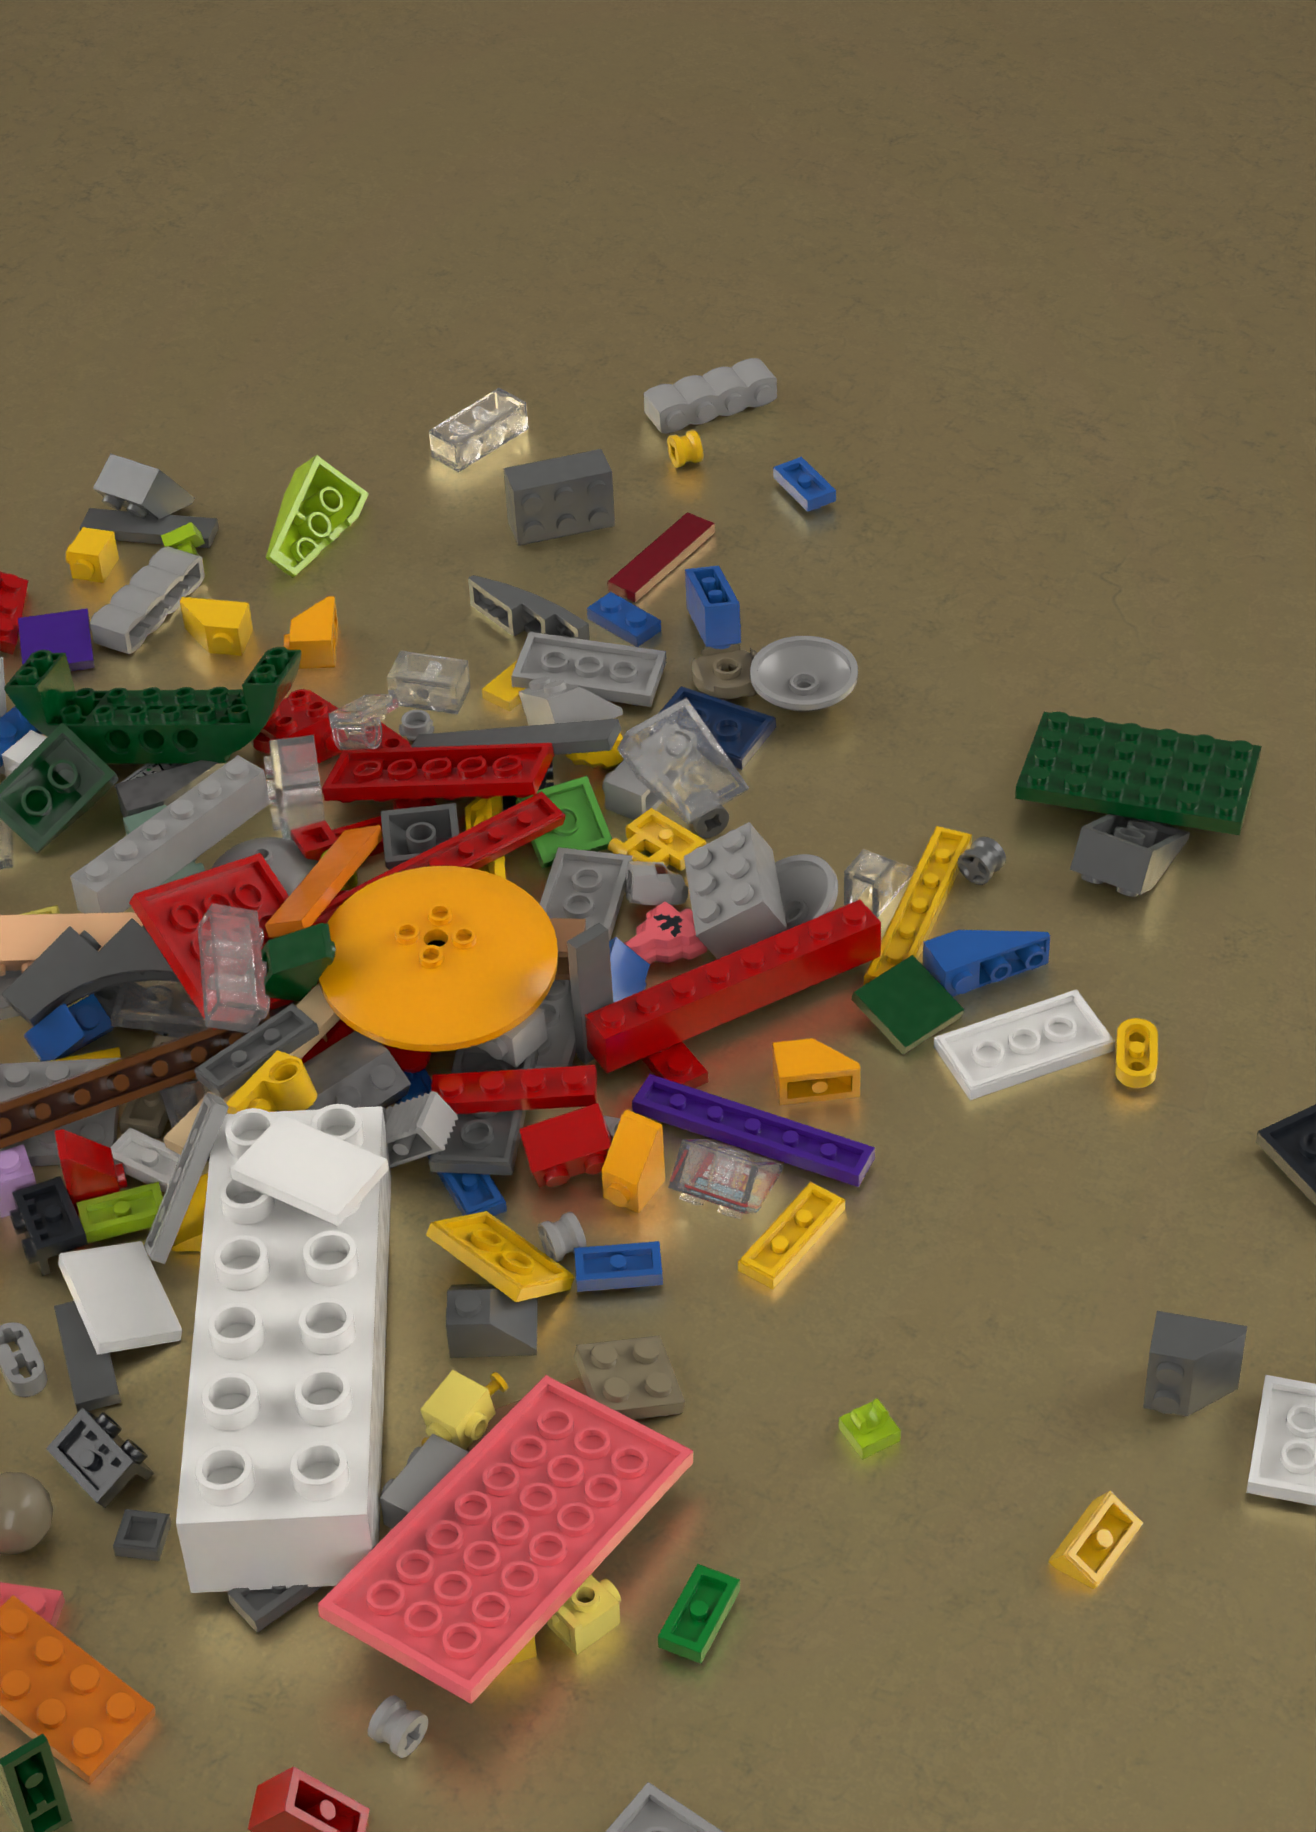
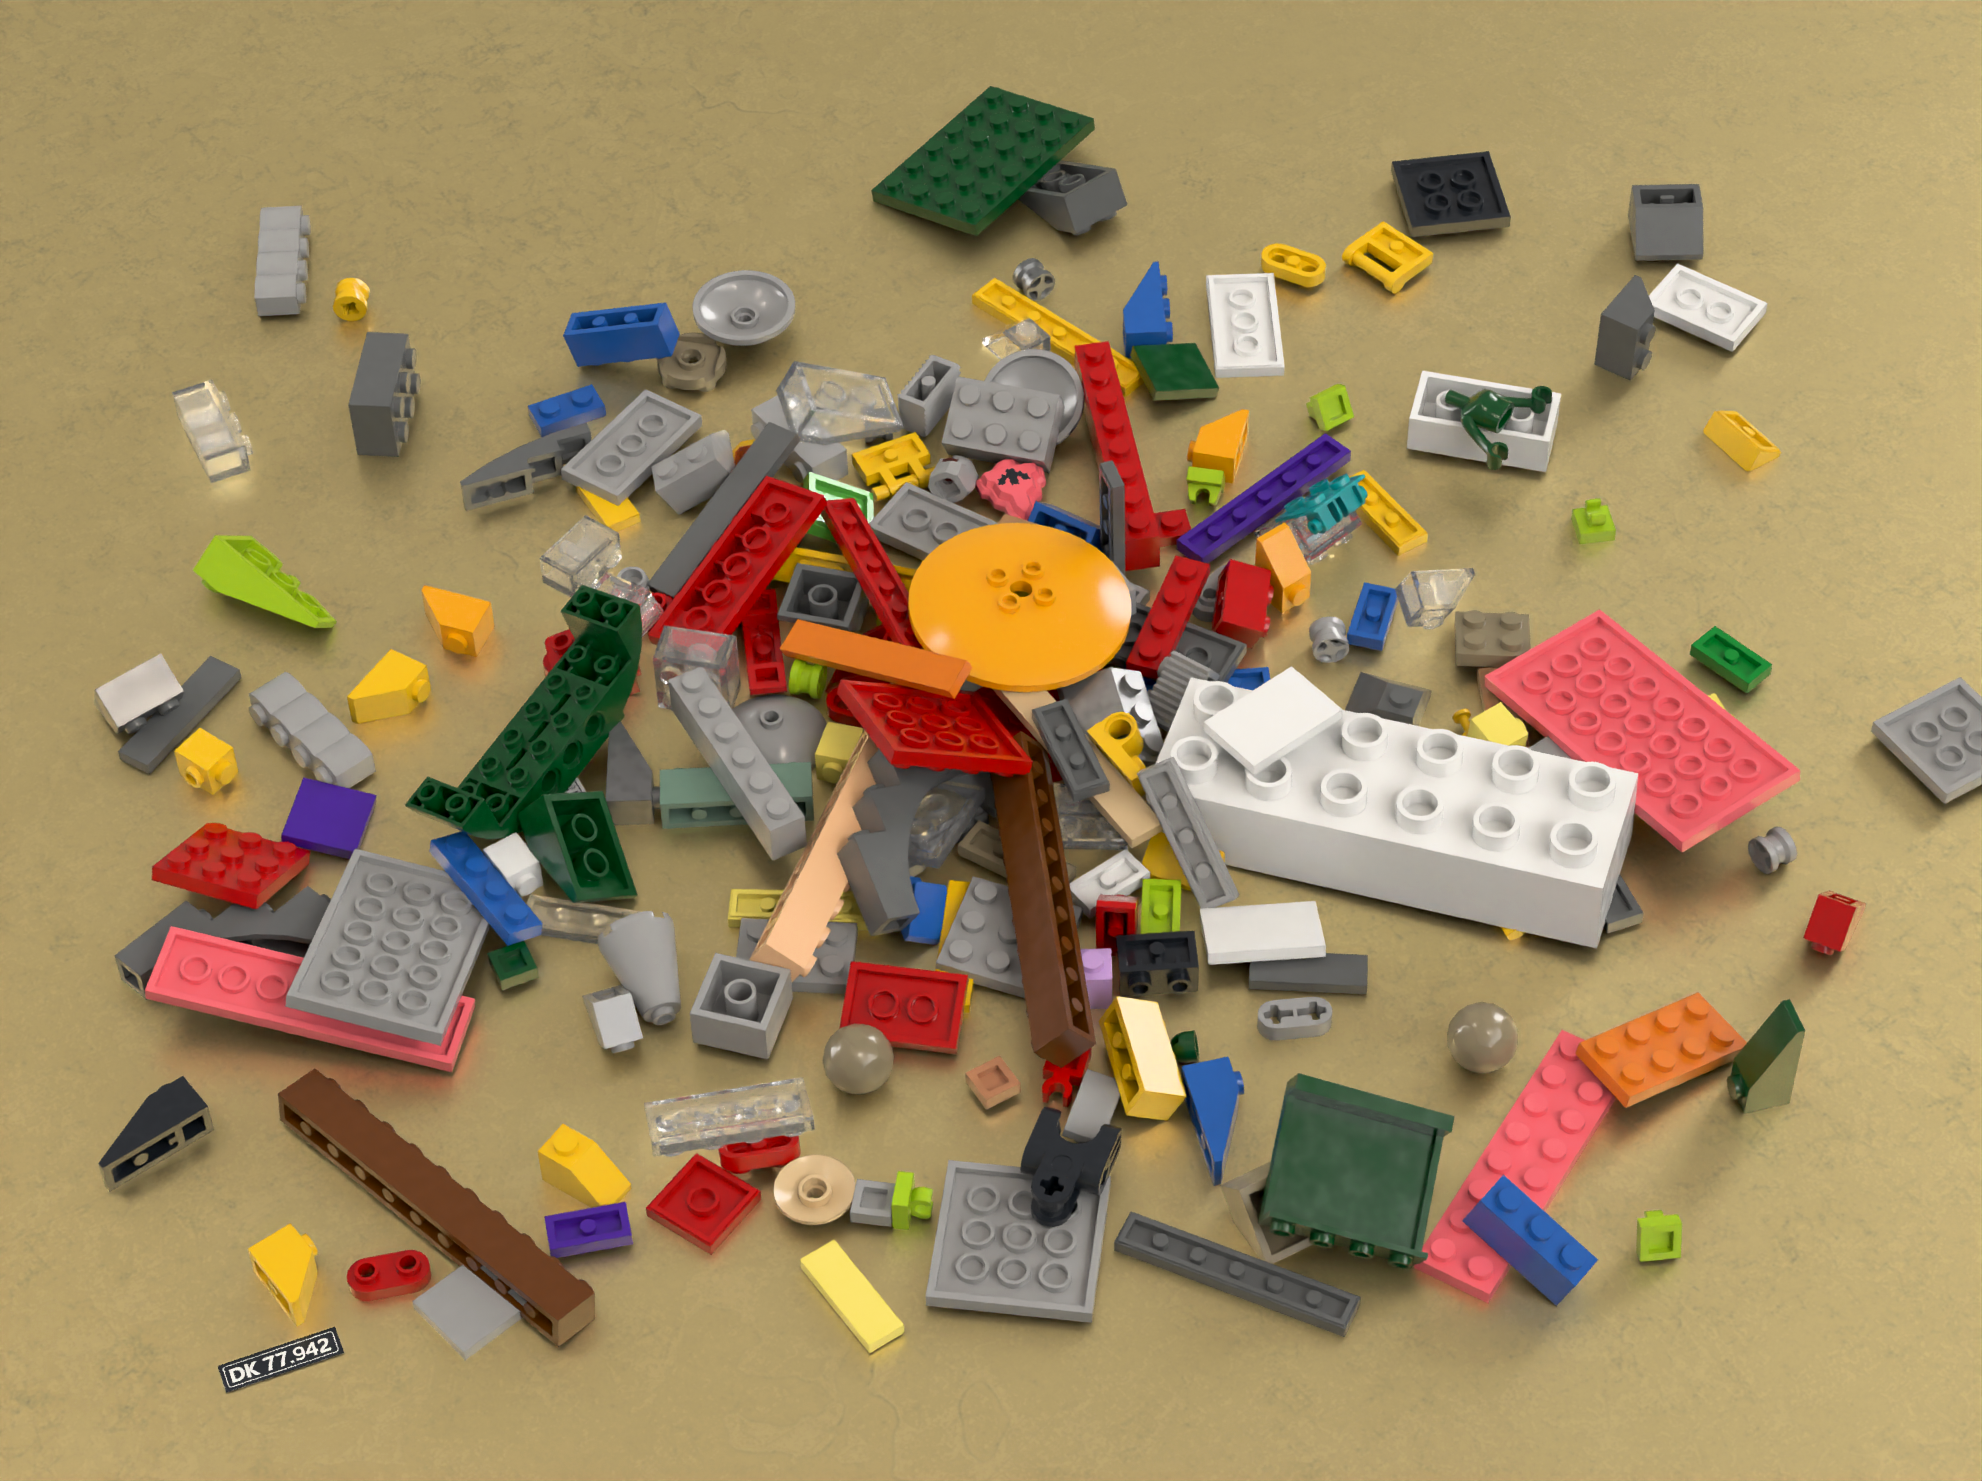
camera: 70 degrees left, 5 degrees up
black bracket [46,1408,154,1508] -> none
dark grey tile [113,1509,172,1561] -> none
lime tile [161,522,205,556] -> none
clear brick [197,903,270,1033] -> none
dark green slope [253,923,336,1001] -> none
yellow tile [426,1211,575,1302] -> none
dark red tile [607,512,715,603] -> none
dark blue tile [646,686,776,770] -> none
blue plate [773,457,836,512] -> none
none -> light grey brick [897,355,961,437]
none -> lime tile [1186,466,1226,507]
none -> teal hinge [1275,474,1368,534]
none -> lime tile [1306,384,1354,431]
none -> yellow plate [1342,221,1433,294]
none -> clear slope [1395,568,1475,629]
none -> white brick [1407,371,1561,472]
none -> dark green piece [1445,386,1552,470]

